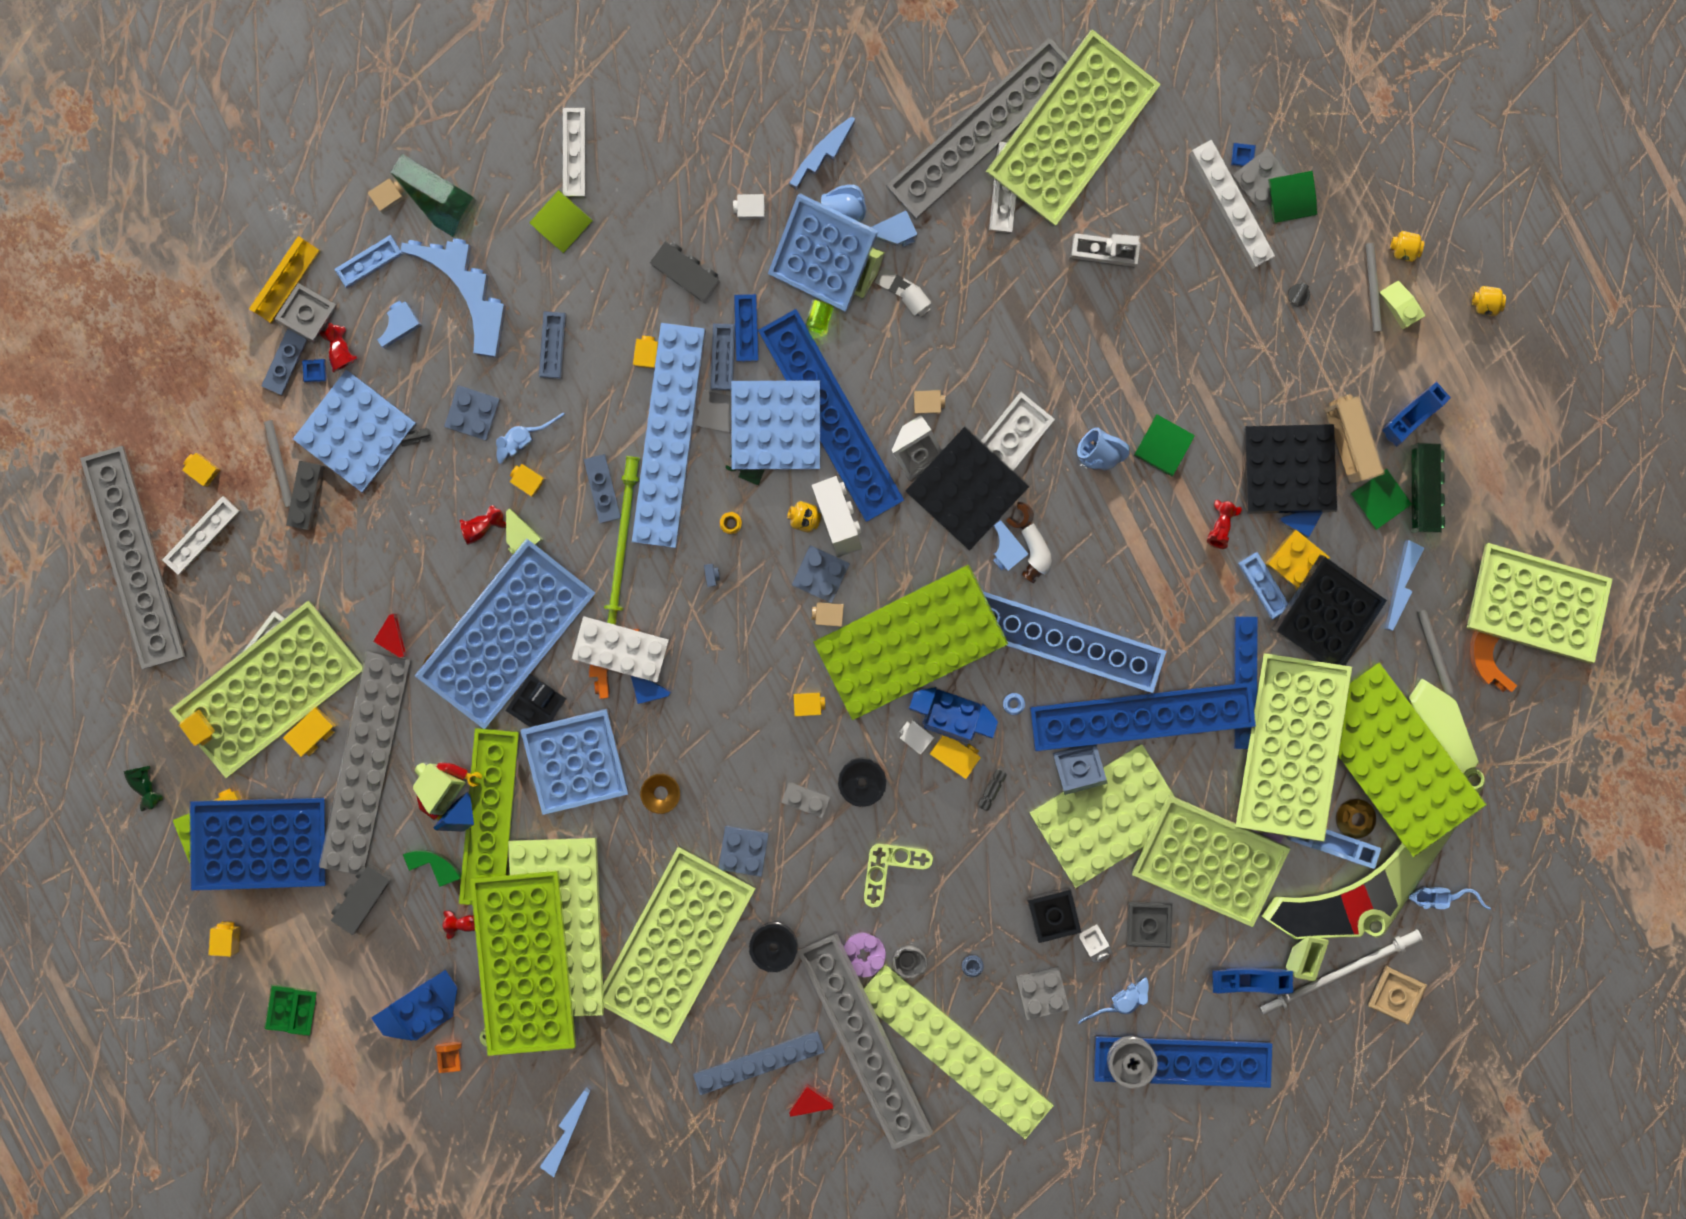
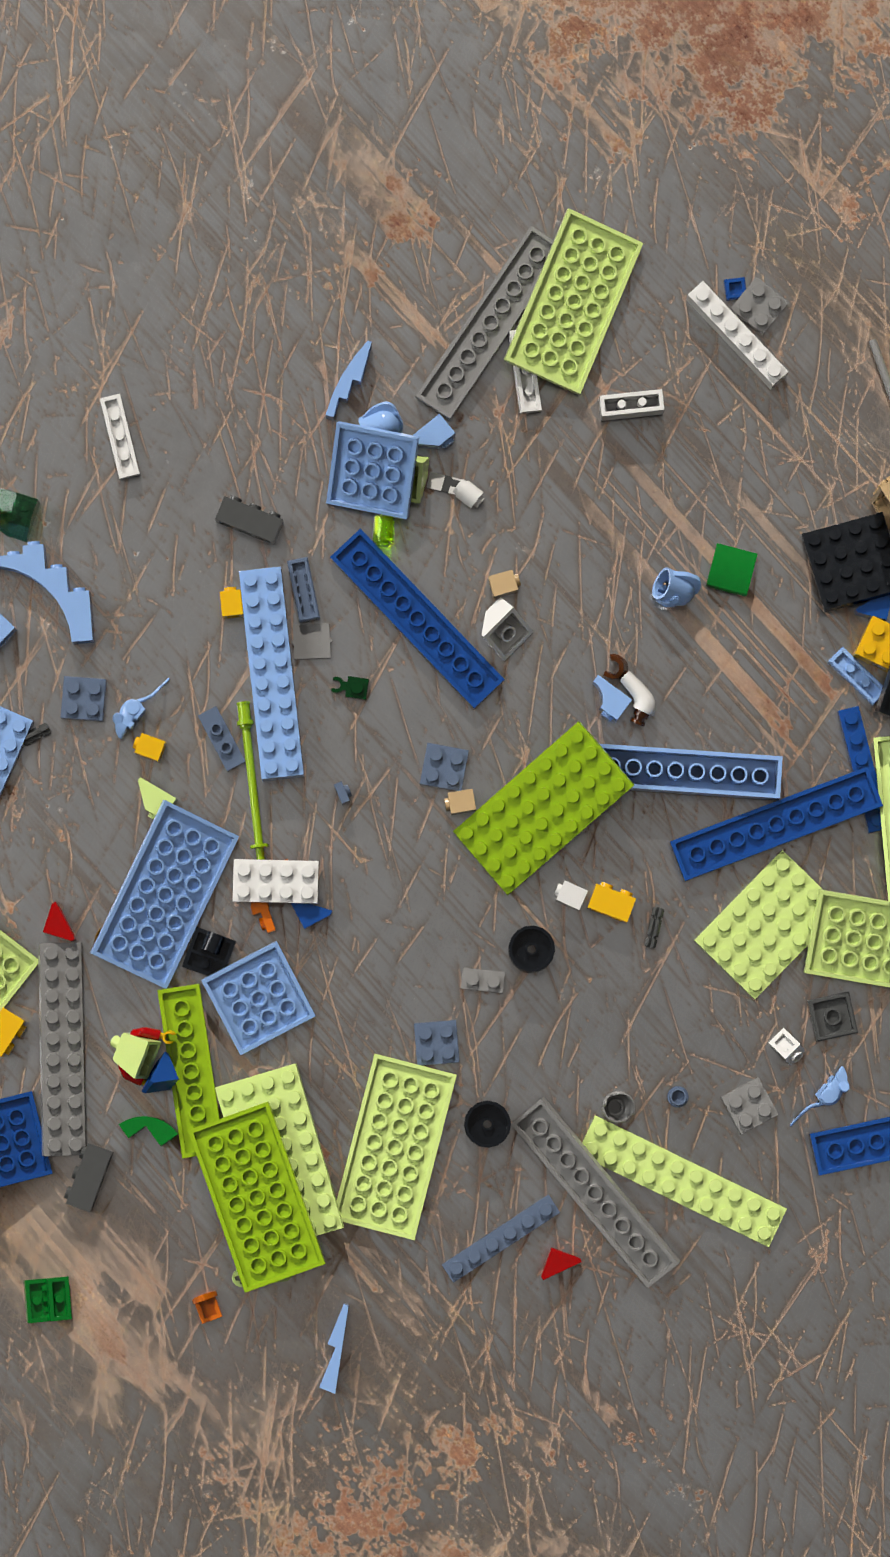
camera: 15 degrees left, 5 degrees down
blue piece [371,970,458,1041] -> none
red animal [442,910,475,939] -> none
red animal [459,505,506,545] -> none
lime slope [529,190,593,253] -> none
sand blue plate [539,311,566,379] -> none
pearl gold piece [640,774,680,814] -> none
yellow brick [720,512,742,535] -> none
light blue plate [731,381,820,470] -> none
white brick [733,194,765,219] -> none
blue plate [734,294,759,362] -> none
yellow head [787,501,821,533] -> none
yellow brick [794,692,825,716] -> none
white wedge [812,476,863,557] -> none
lavender plate [844,933,886,977] -> none
yellowish green beam [864,843,933,908] -> none
black plate [905,426,1030,551] -> none
blue piece [909,687,998,743] -> none
white plate [981,392,1055,471] -> none
light blue plate [1003,693,1025,715] -> none
black brick [1027,888,1082,943] -> none
sand blue plate [1053,744,1107,795] -> none
white bracket [1106,234,1139,259] -> none
light grey wheel [1107,1036,1158,1088] -> none
red animal [1207,500,1242,549] -> none
green slope [1268,171,1318,223] -> none
dark grey plate [1288,282,1310,306] -> none

